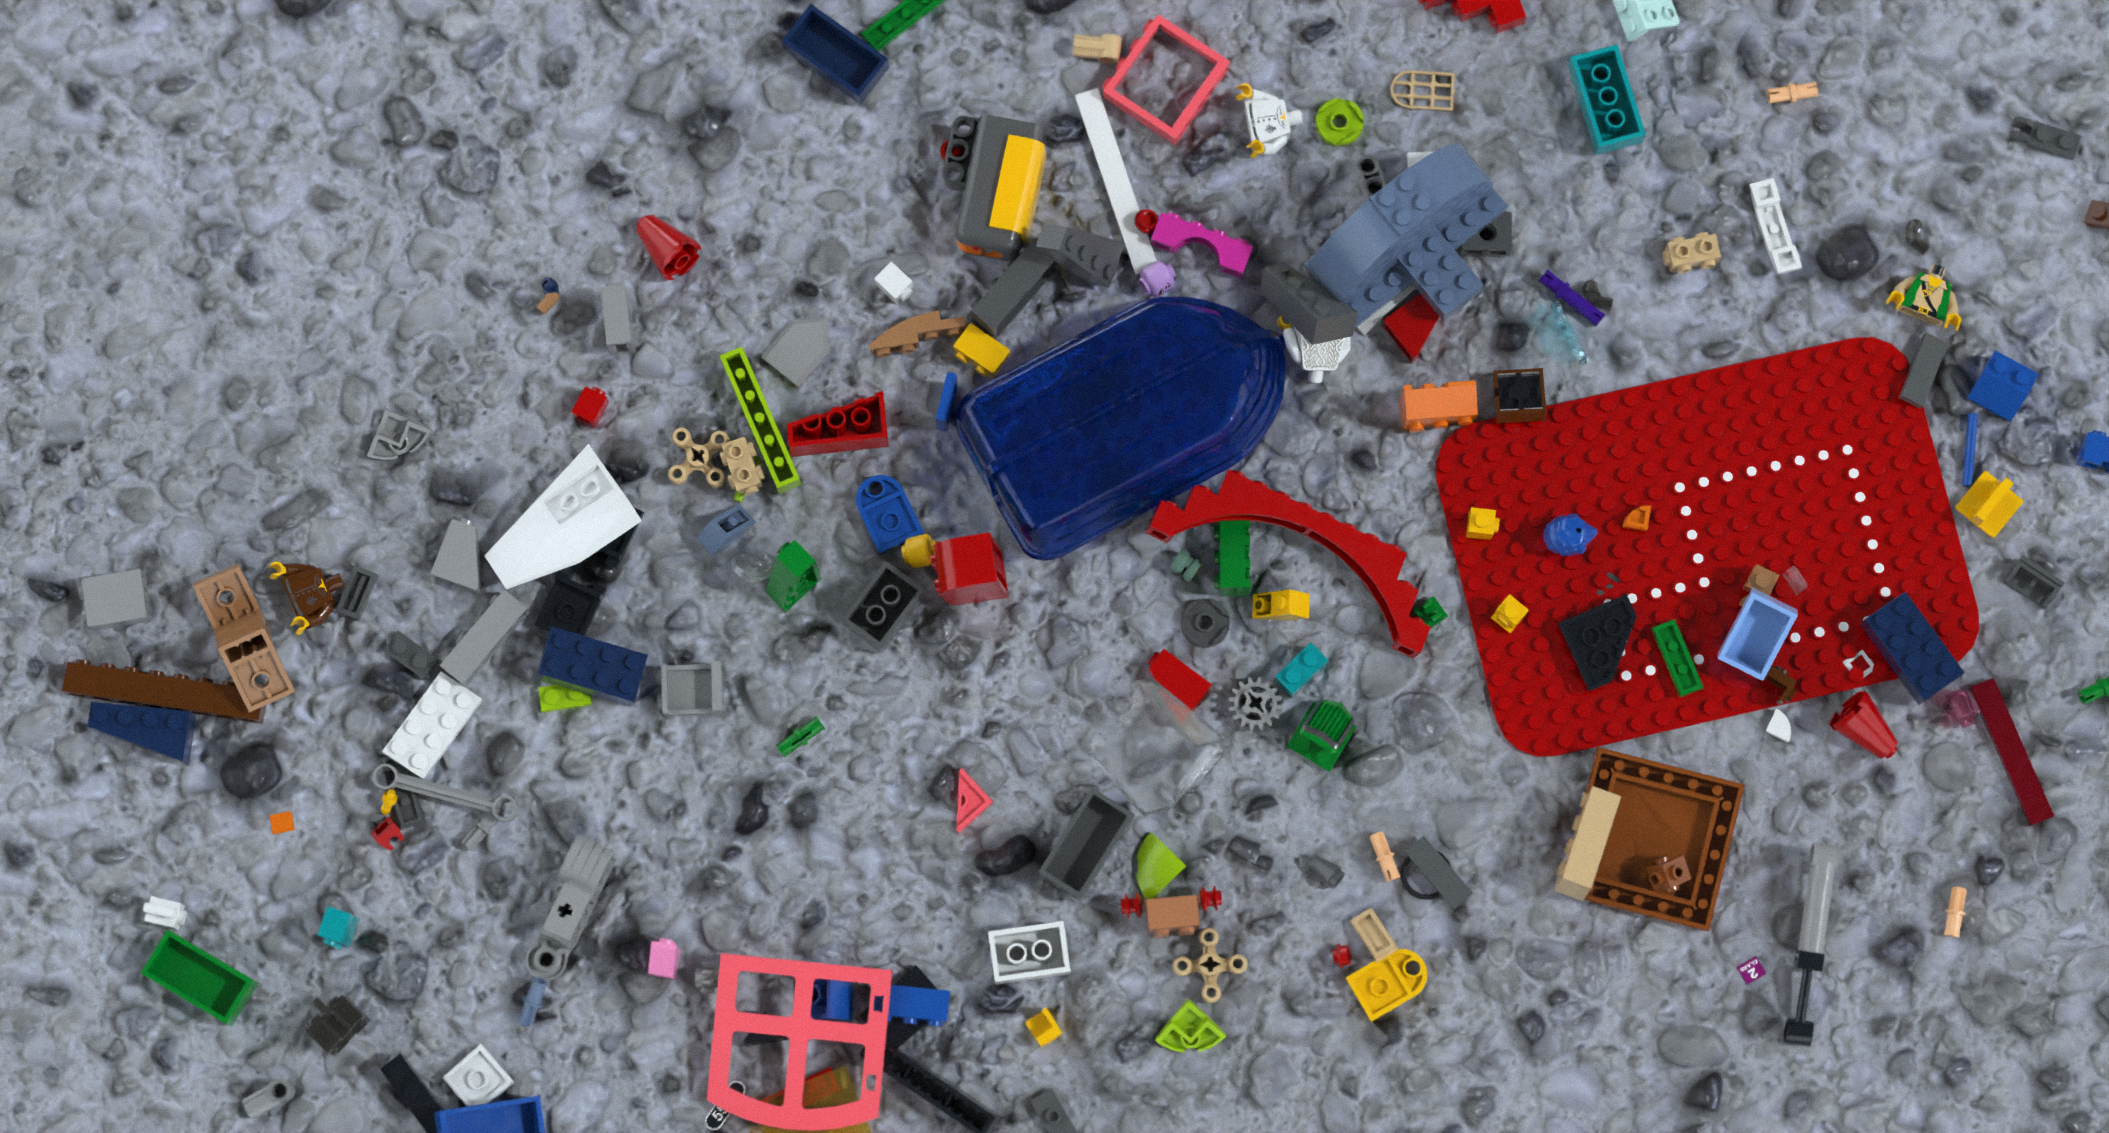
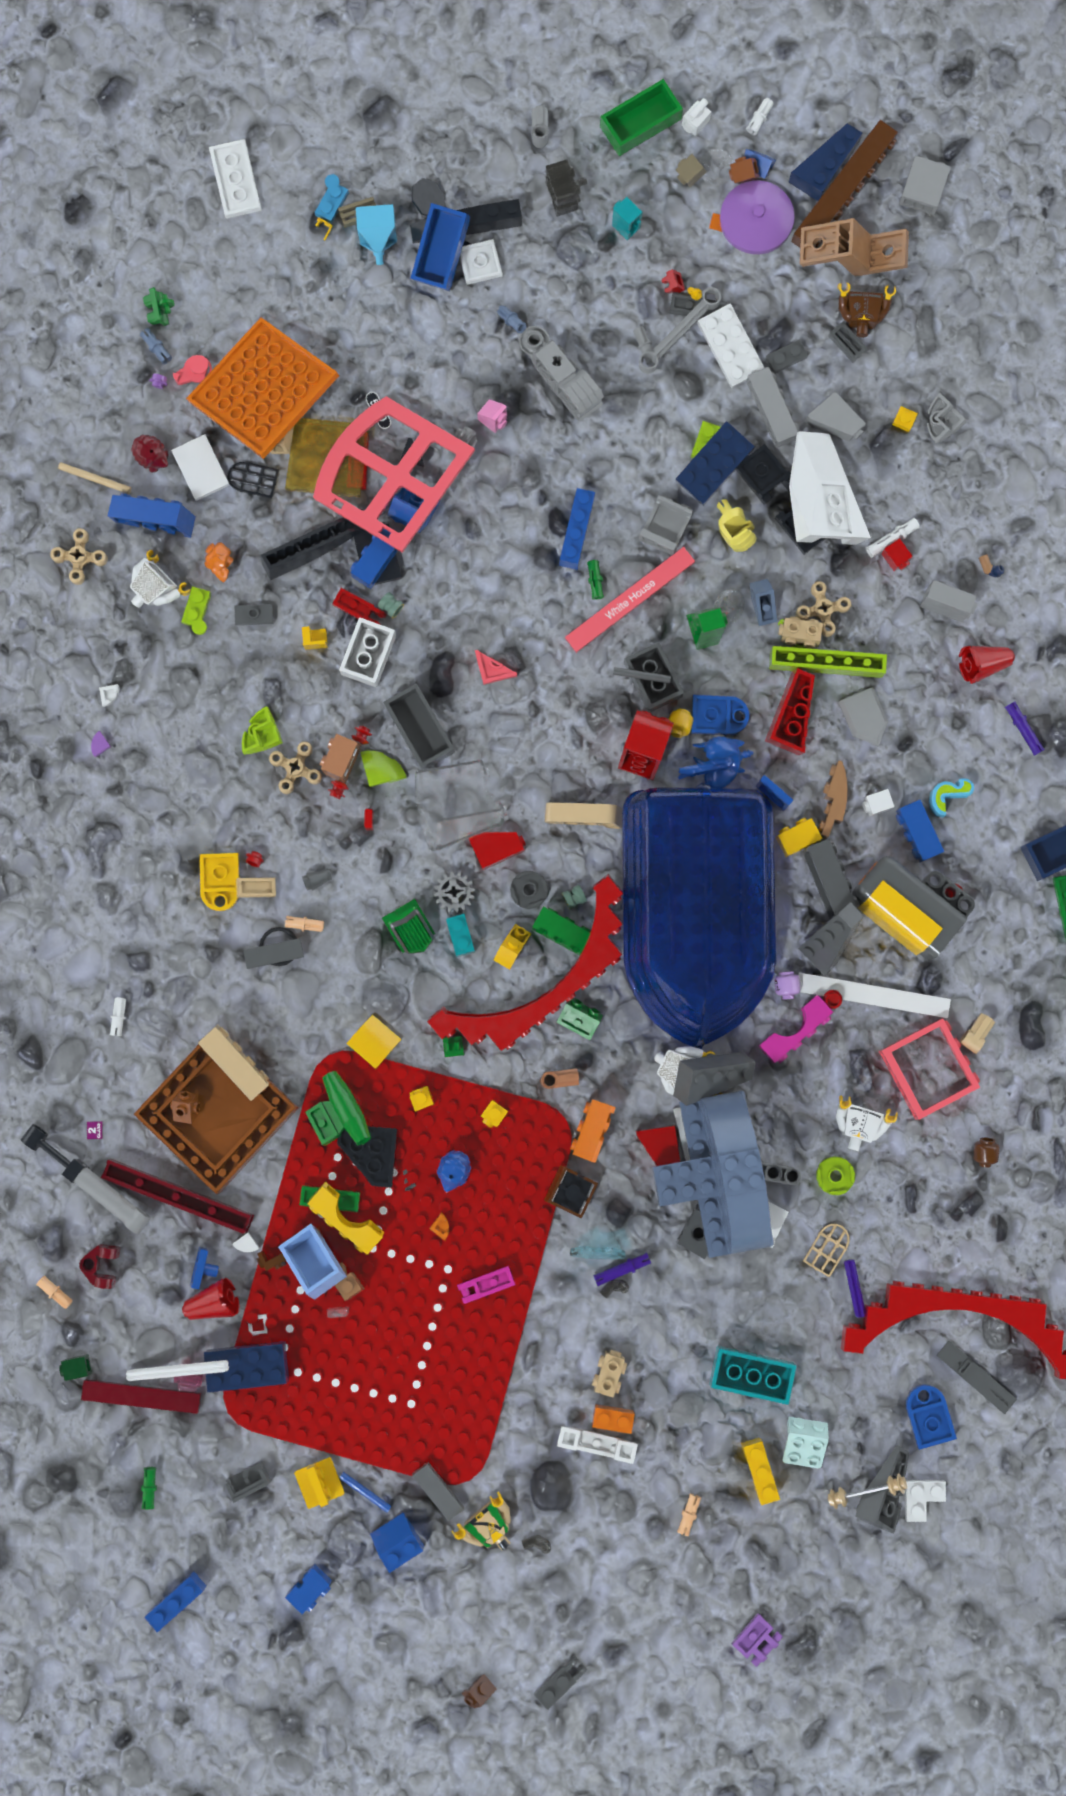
camera: 115 degrees right, 5 degrees up
none -> dark green brick [59,1354,92,1381]
none -> dark red piece [79,1244,121,1289]
none -> dark red tile [100,1159,254,1234]
none -> white axle [109,997,126,1036]
none -> white axle [126,1360,229,1381]
none -> blue tile [190,1247,219,1289]
none -> green plate [305,1071,371,1146]
none -> yellow arch [308,1182,384,1255]
none -> red hinge [332,588,387,625]
none -> yellow slope [346,1015,402,1069]
none -> red tile [364,809,374,830]
none -> sand green wheel [378,592,404,619]
none -> dark pink plate [457,1266,515,1304]
none -> nougat piece [540,1068,579,1089]
none -> tan beam [544,803,623,829]
none -> bracket [556,998,603,1040]
none -> blue brick [559,488,595,570]
none -> coral tile [565,547,695,653]
none -> orange brick [592,1404,635,1434]
none -> dark grey bar [613,667,671,683]
none -> dark tan brick [675,154,707,187]
none -> blue hair [678,736,754,790]
none -> light yellow piece [717,499,757,552]
none -> medium lavender dish [720,180,794,254]
none -> dark orange brick [729,157,760,184]
none -> yellow arch [741,1437,780,1506]
none -> blue brick [744,149,776,179]
none -> white axle [746,98,773,135]
none -> dark purple axle [844,1259,866,1318]
none -> white pin [866,518,920,558]
none -> yellow plate [892,406,918,432]
none -> blue brick [896,800,944,863]
none -> medium azure animal [929,778,974,818]
none -> dark purple pin [1004,701,1045,756]

